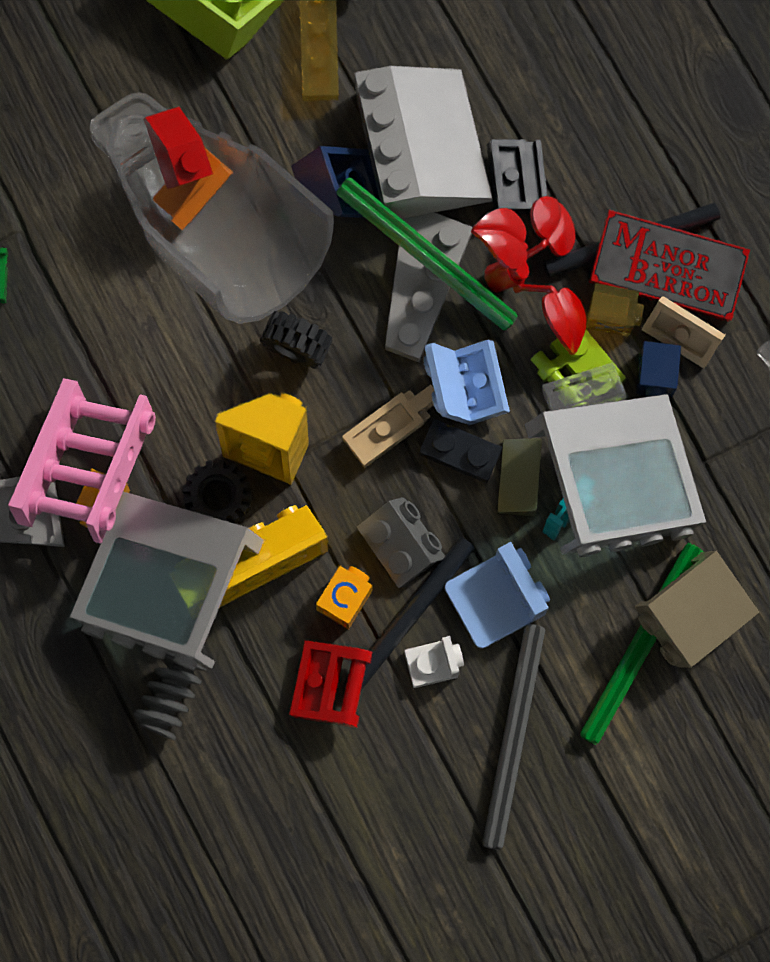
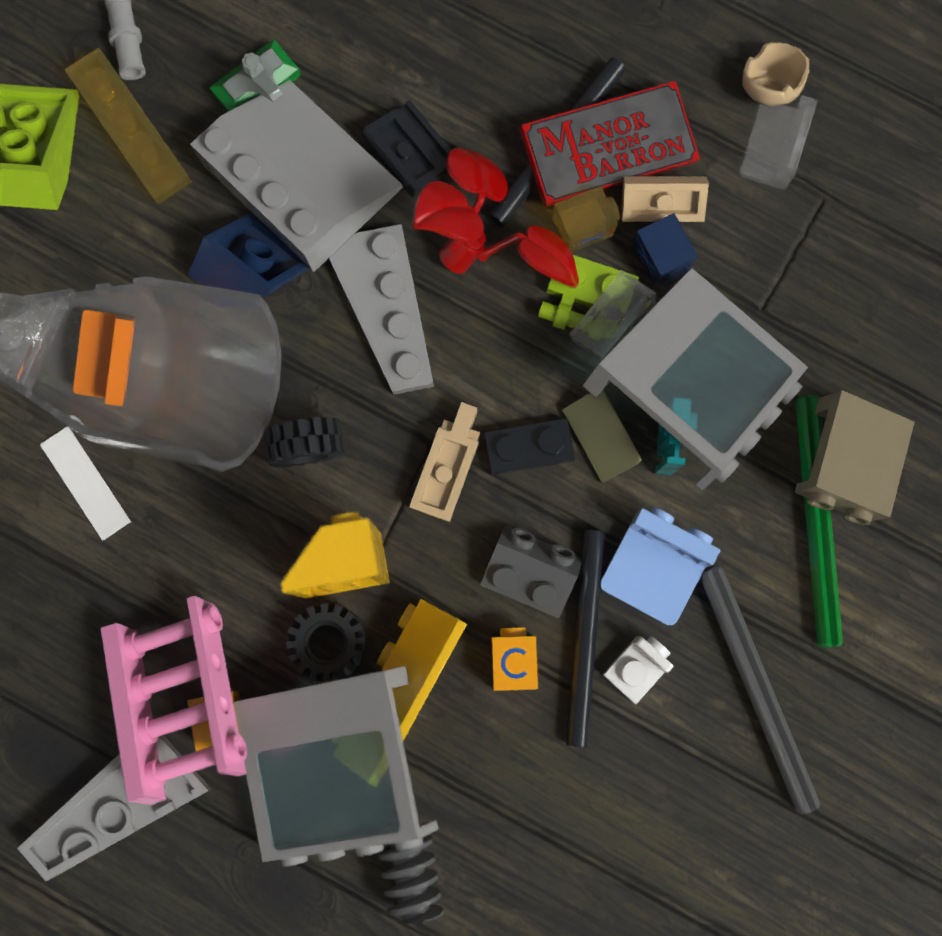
camera: 30 degrees left, 5 degrees up
red slope [143,107,213,189] -> none
red plate [289,641,373,728] -> none
green axle [336,177,518,330] -> none
light blue bracket [424,340,510,425] -> none
none -> white sticker [40,426,131,541]
none -> piece [210,39,301,112]

